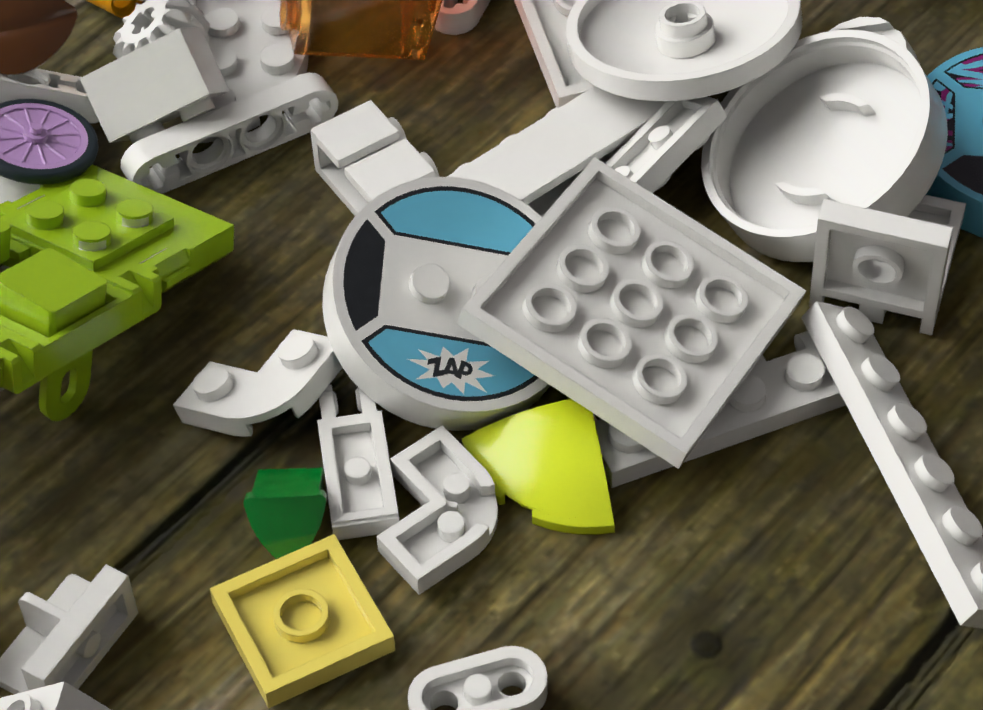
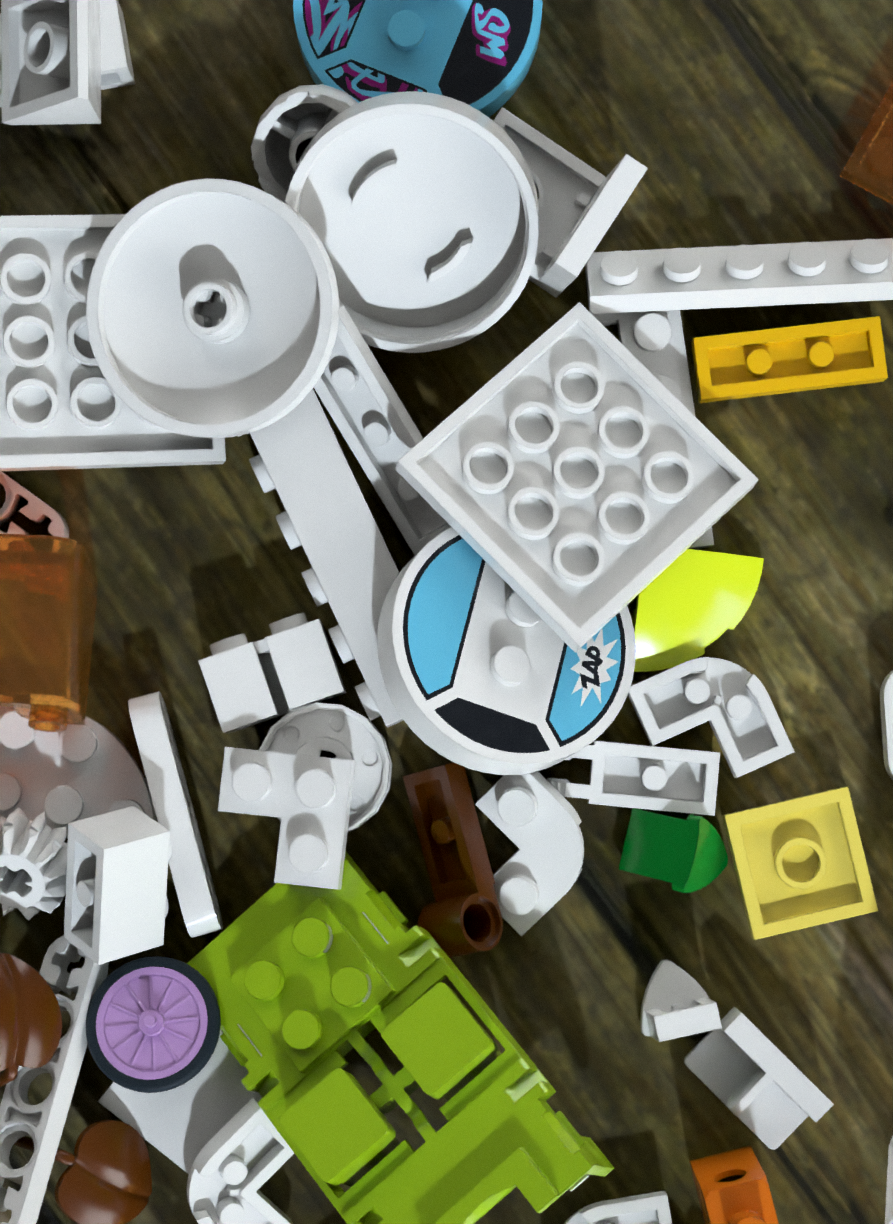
camera: 75 degrees left, 35 degrees up
none -> white plate [218,747,355,890]
none -> white wheel [259,702,393,831]
none -> reddish brown plate [403,762,503,958]
none -> white tile [640,959,722,1042]
none -> yellow plate [691,316,888,403]

